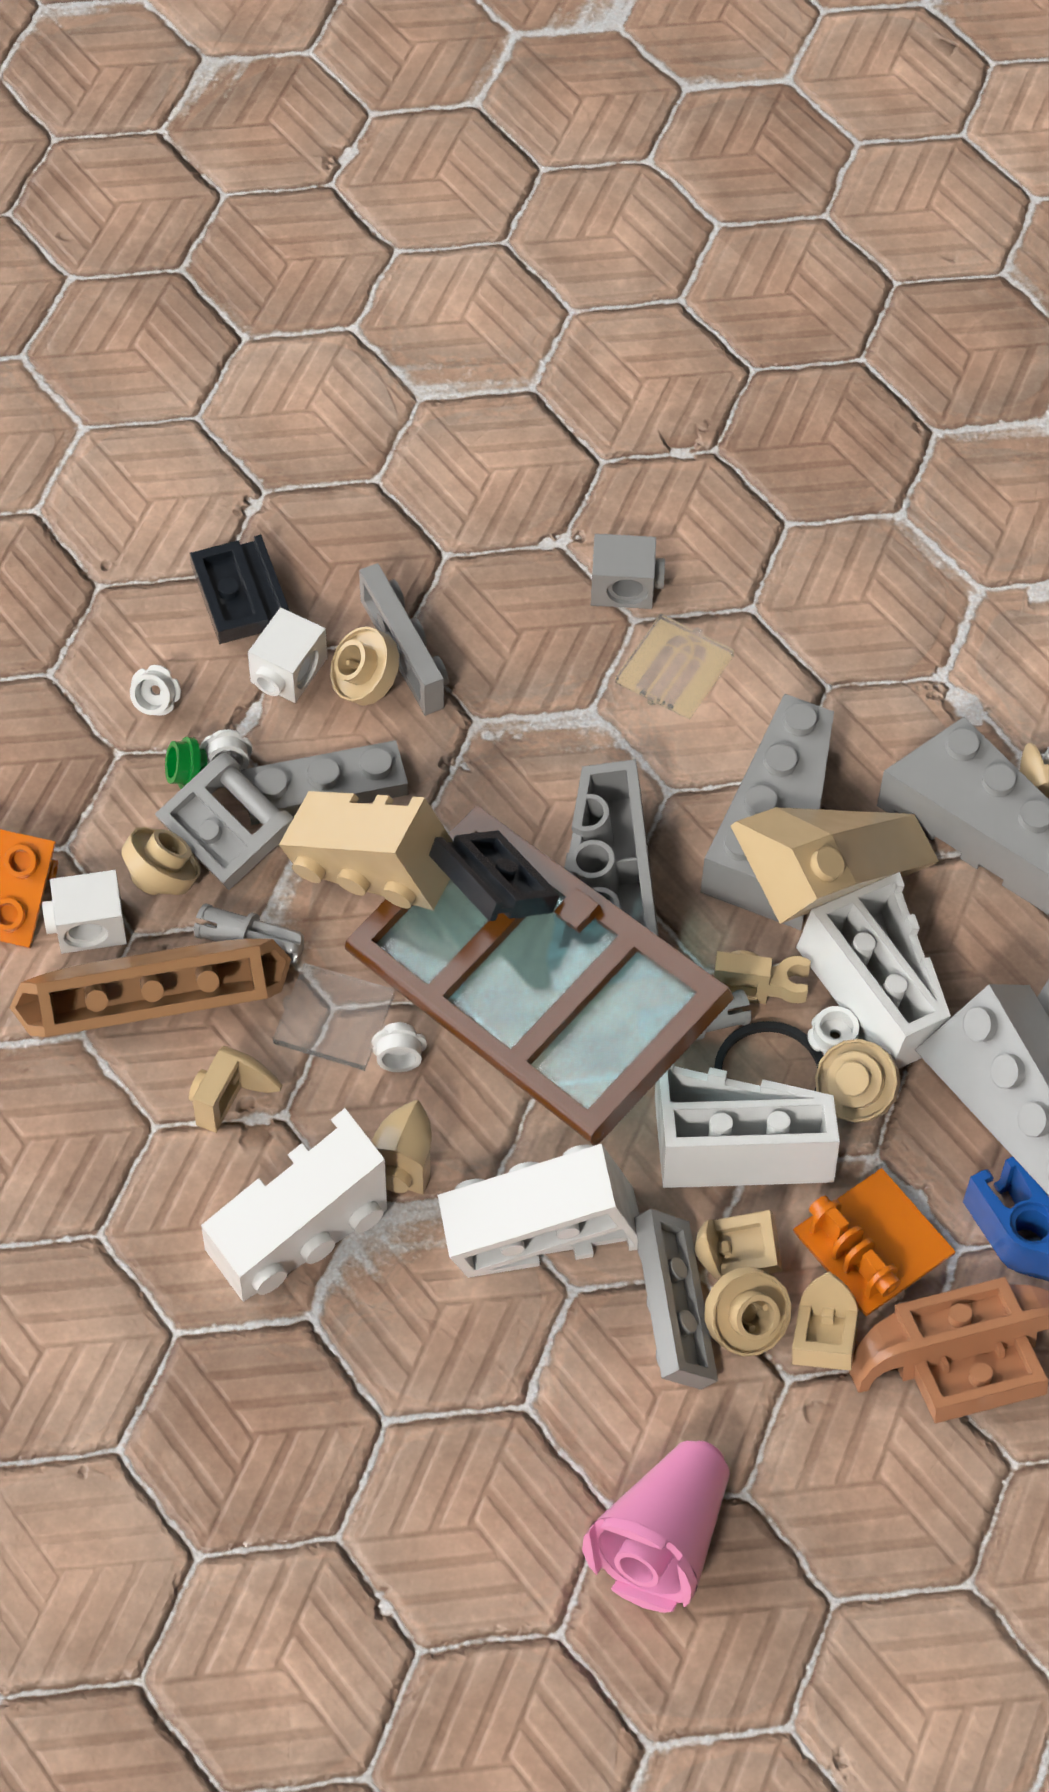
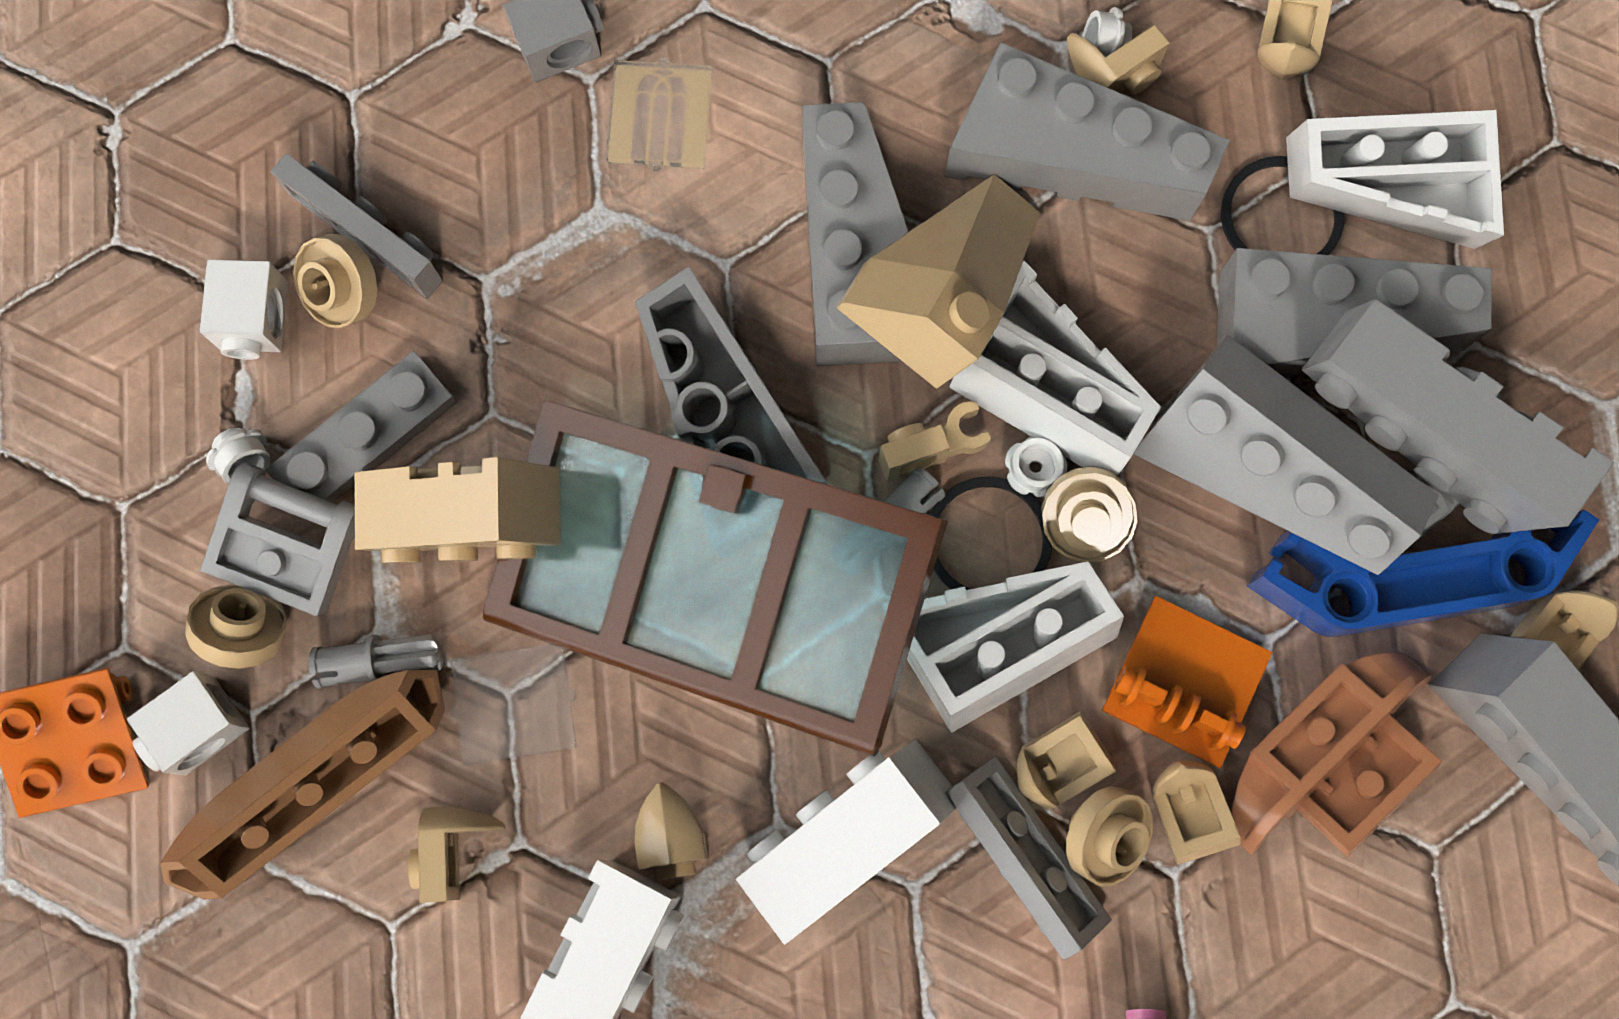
camera: 25 degrees left, 20 degrees up
white plate [130,665,181,716] -> none
green plate [165,737,207,789] -> none
black plate [190,534,290,644] -> none
white plate [372,1022,427,1072] -> none
black plate [429,830,560,921] -> none

